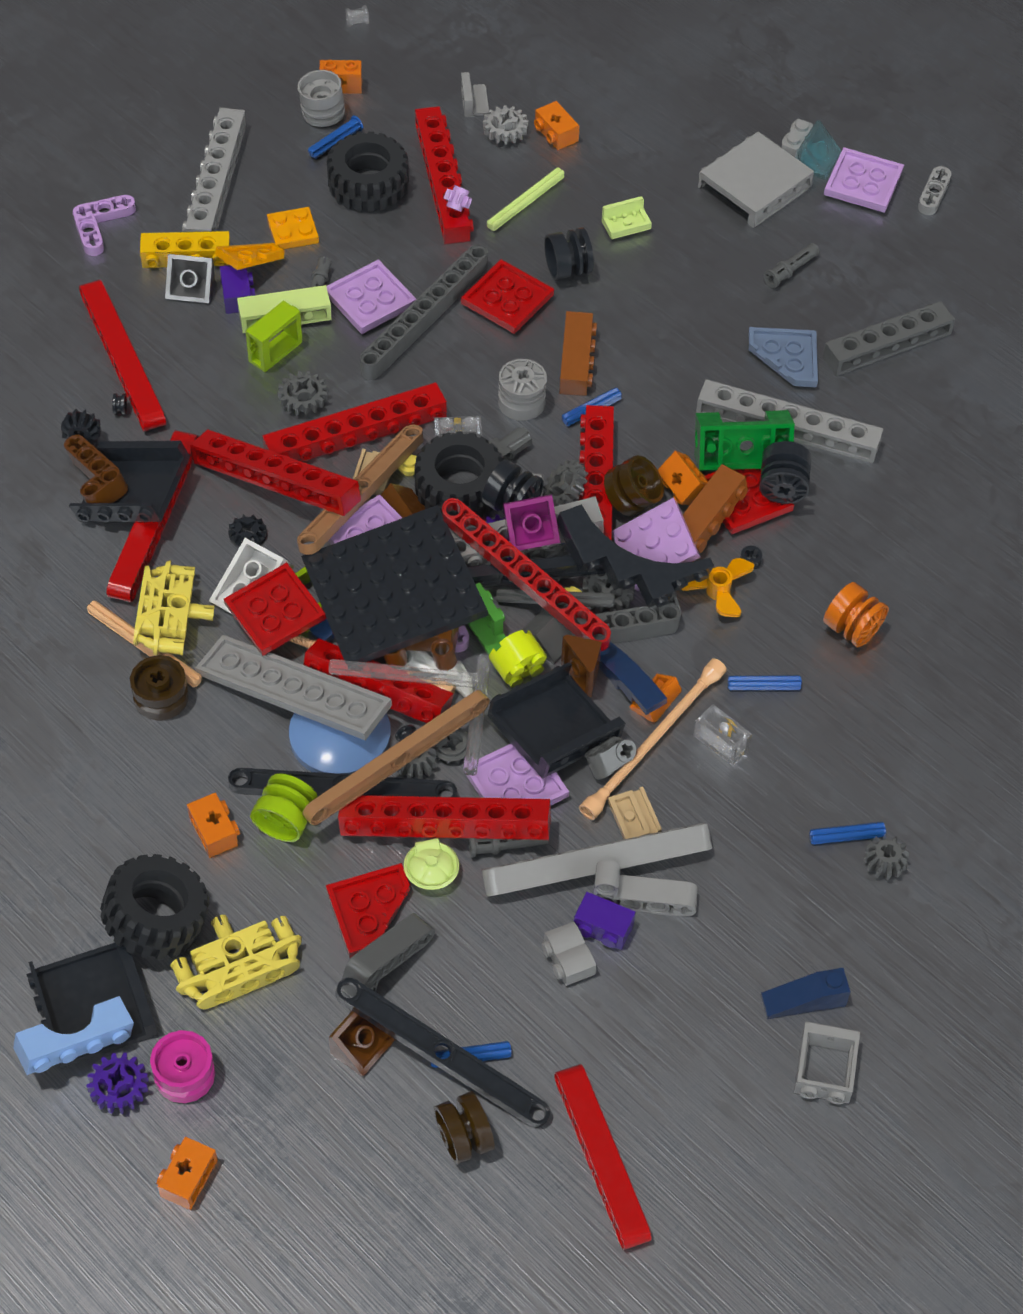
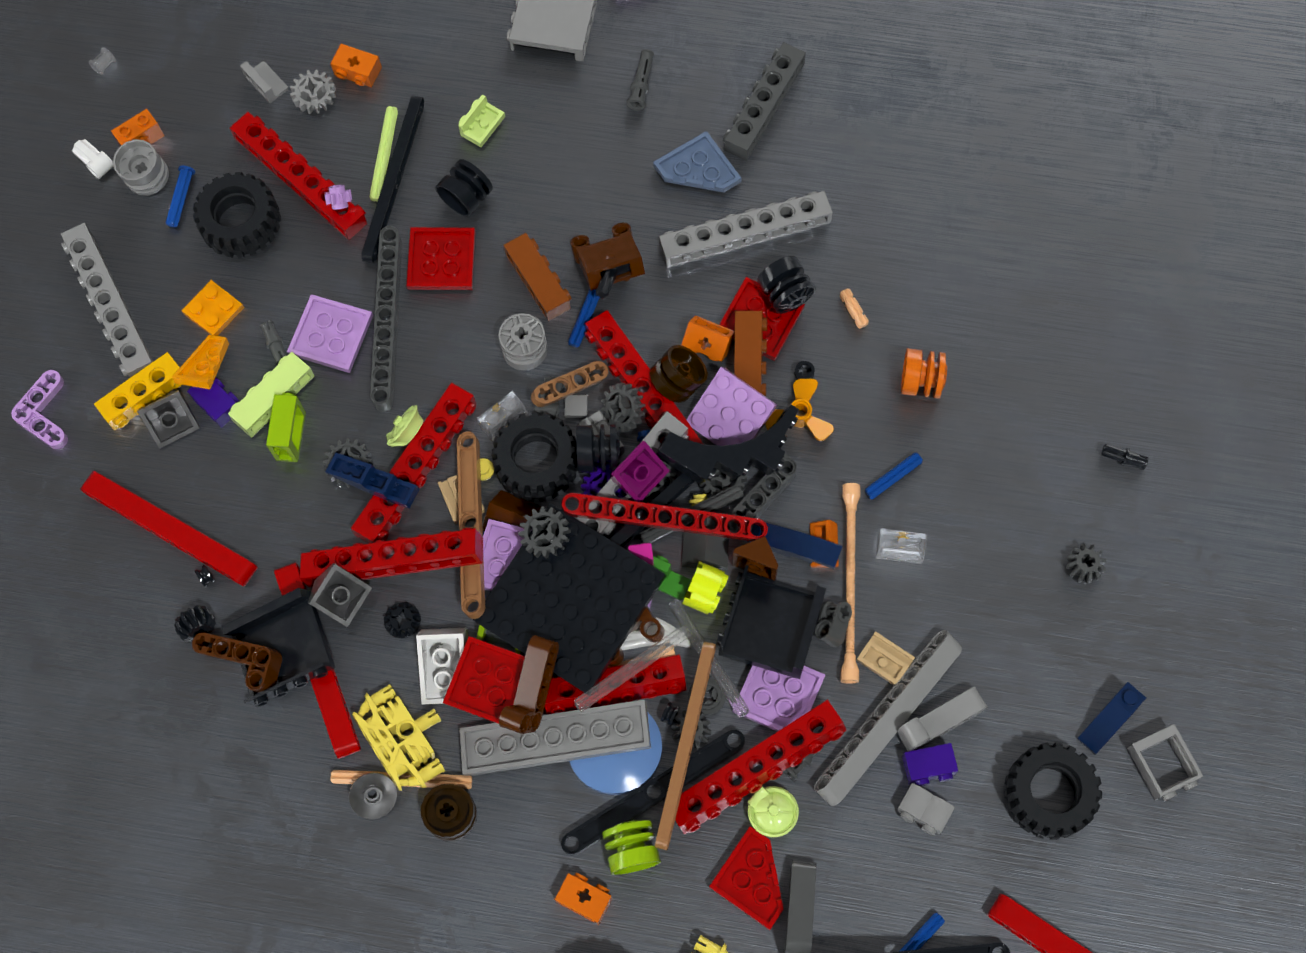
camera: 30 degrees left, 15 degrees up
green plate [694,410,795,470] -> none
blue axle [809,822,886,845] -> none
none -> white piece [72,139,114,179]
none -> flat silver slope [308,563,372,627]
none -> dark blue slope [325,453,420,509]
none -> flat silver dish [349,772,397,819]
none -> black beam [362,95,424,264]
none -> yellowish green piece [386,405,423,447]
none -> reddish brown beam [499,635,559,734]
none -> dark grey gear [518,506,571,558]
none -> medium nougat beam [531,361,608,407]
none -> light grey tile [564,395,588,419]
none -> reddish brown piece [570,222,645,299]
none -> dark pink slope [628,543,654,566]
none -> light nougat axle [840,288,869,329]
none -> black tyre [1004,742,1102,840]
none -> black axle [1101,444,1149,471]

